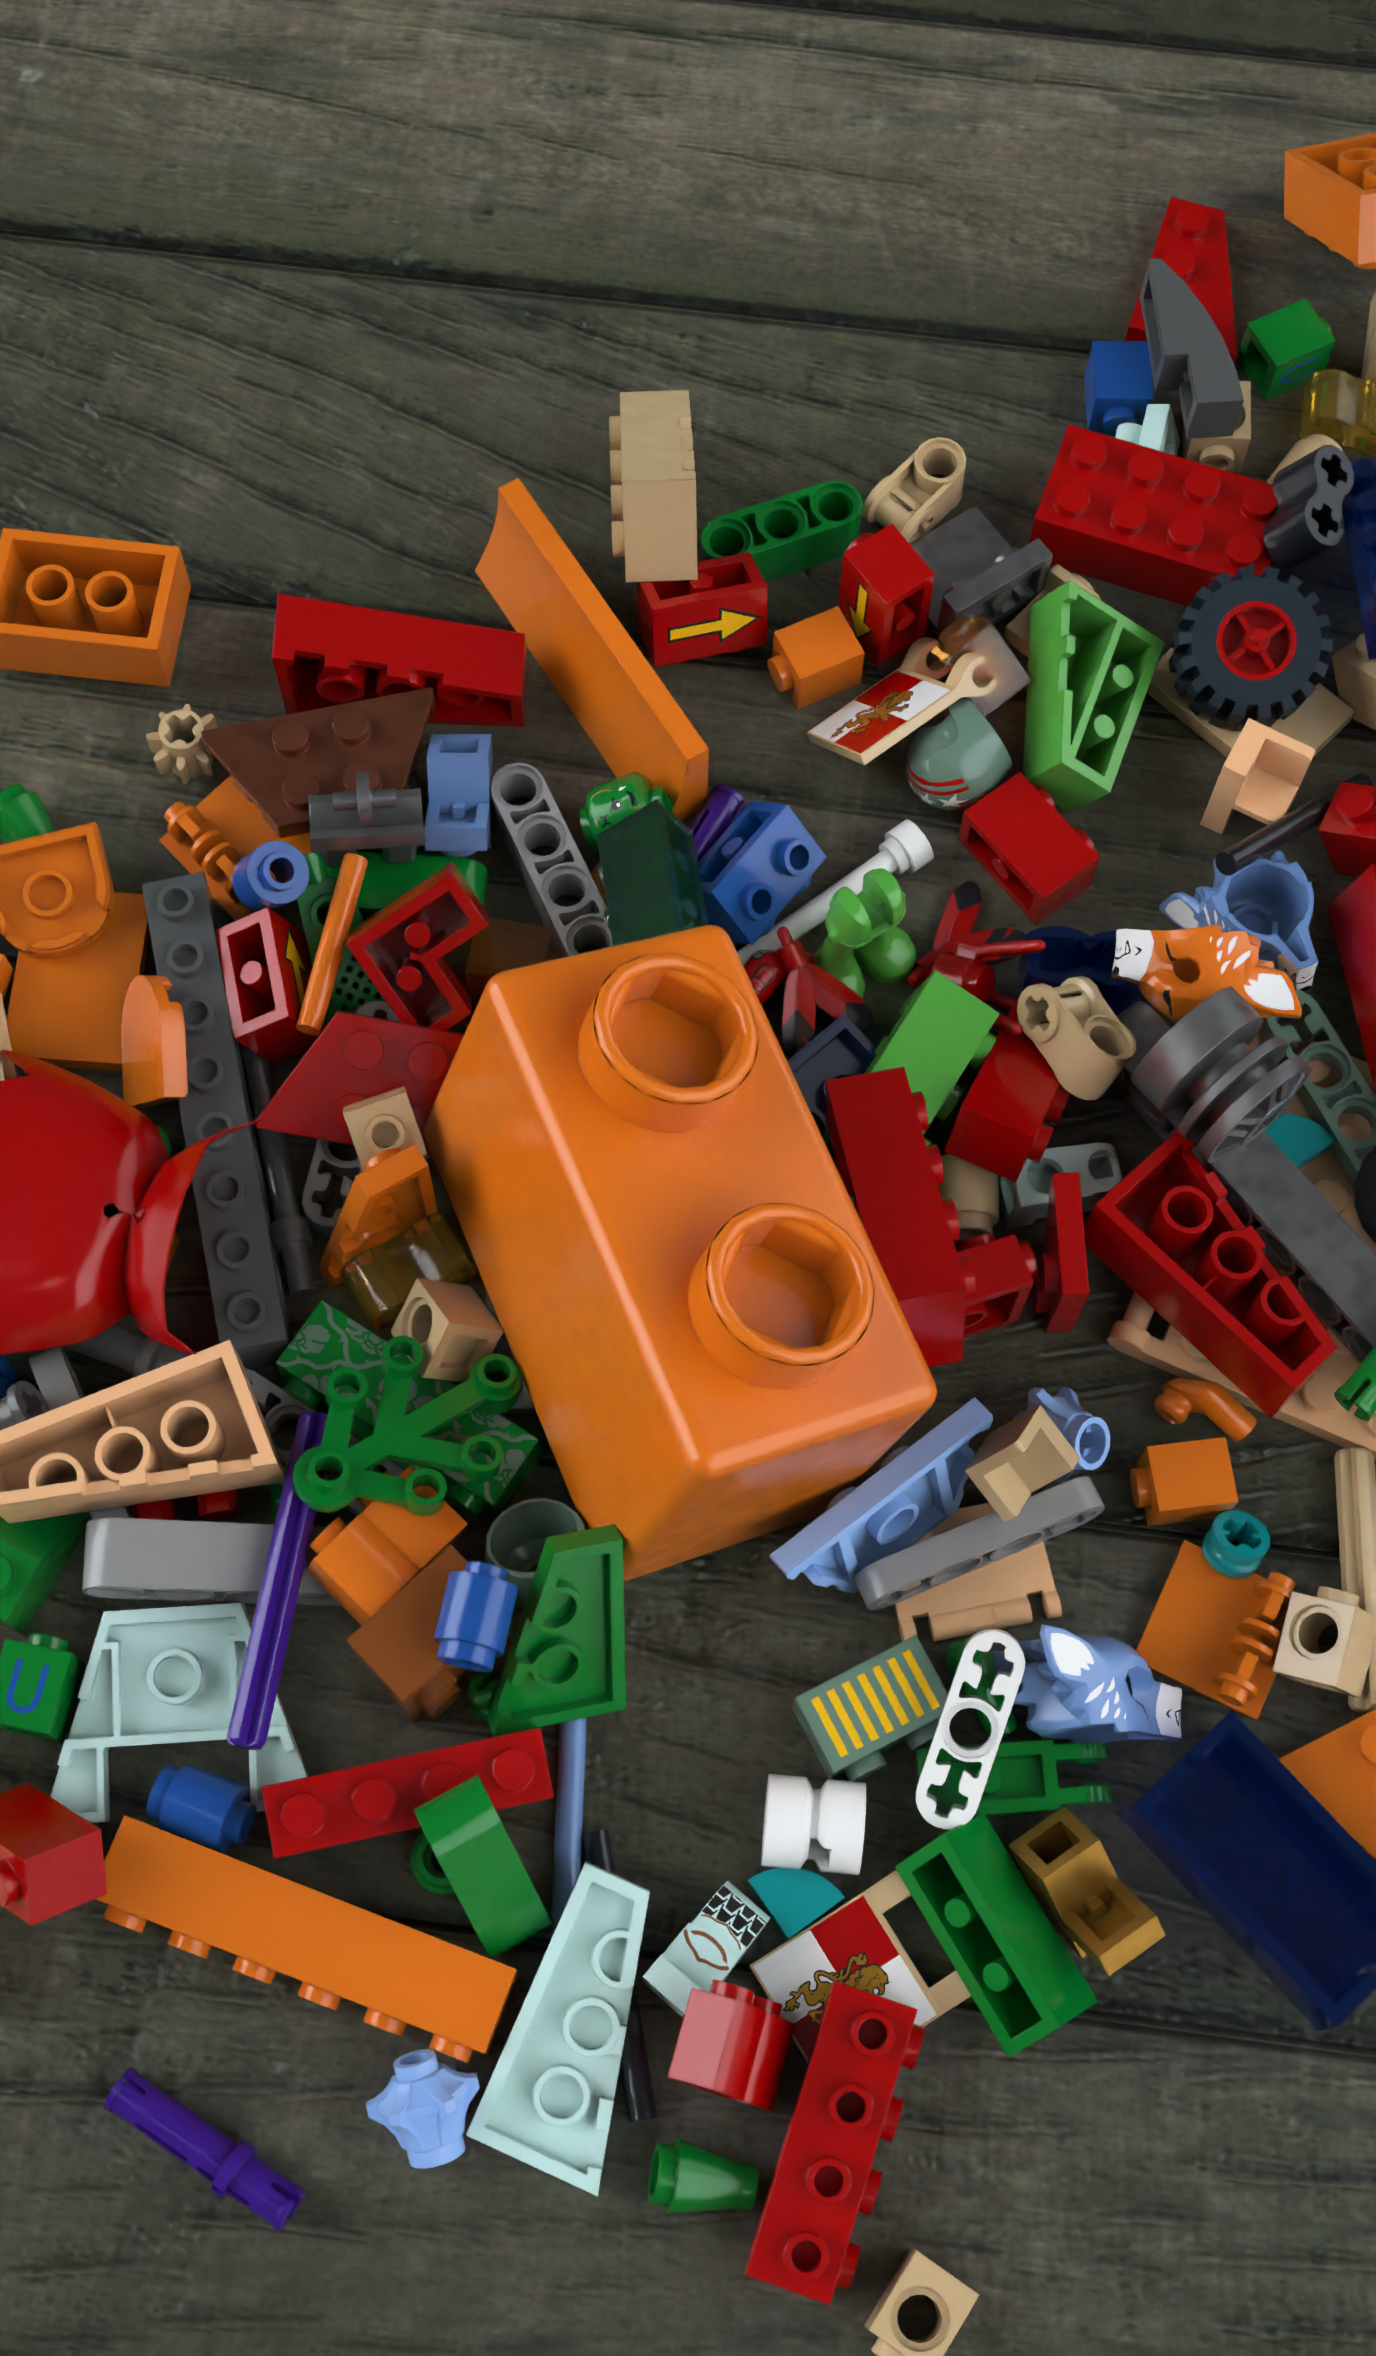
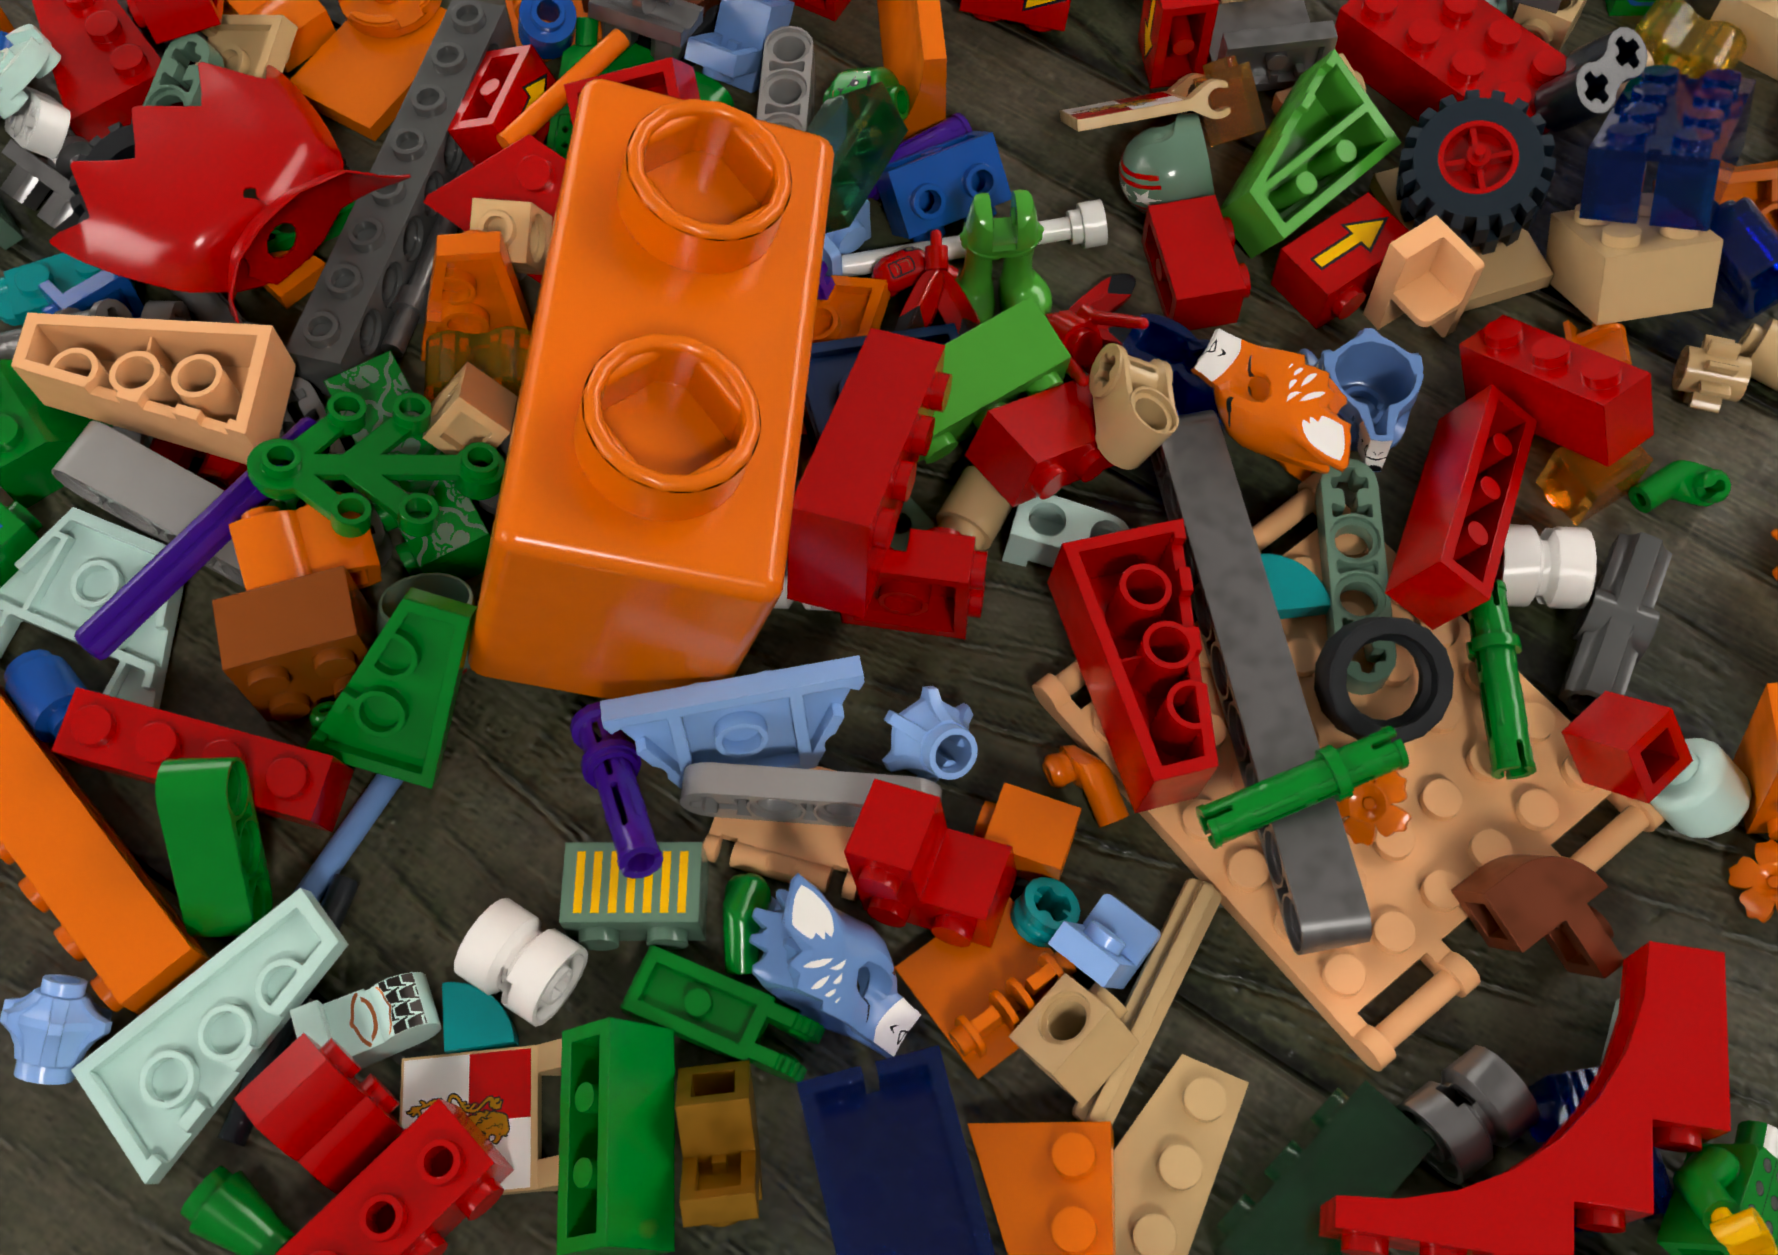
camera: 30 degrees right, 5 degrees down
orange tile [121,975,188,1108] -> none
blue brick [434,1561,518,1672] -> none
orange brick [767,606,865,710] -> none
white beam [916,1629,1025,1829] -> none
tan panel [965,1405,1080,1522] -> none
red wing [1031,1172,1090,1334] -> none
flat silver wheel [1131,986,1312,1164] -> none
black bar [1215,773,1373,876] -> none
none -> dark purple pin [570,702,663,879]
none -> red brick [844,778,1017,948]
none -> light blue bracket [1048,894,1161,989]
none -> red brick [1271,192,1409,330]

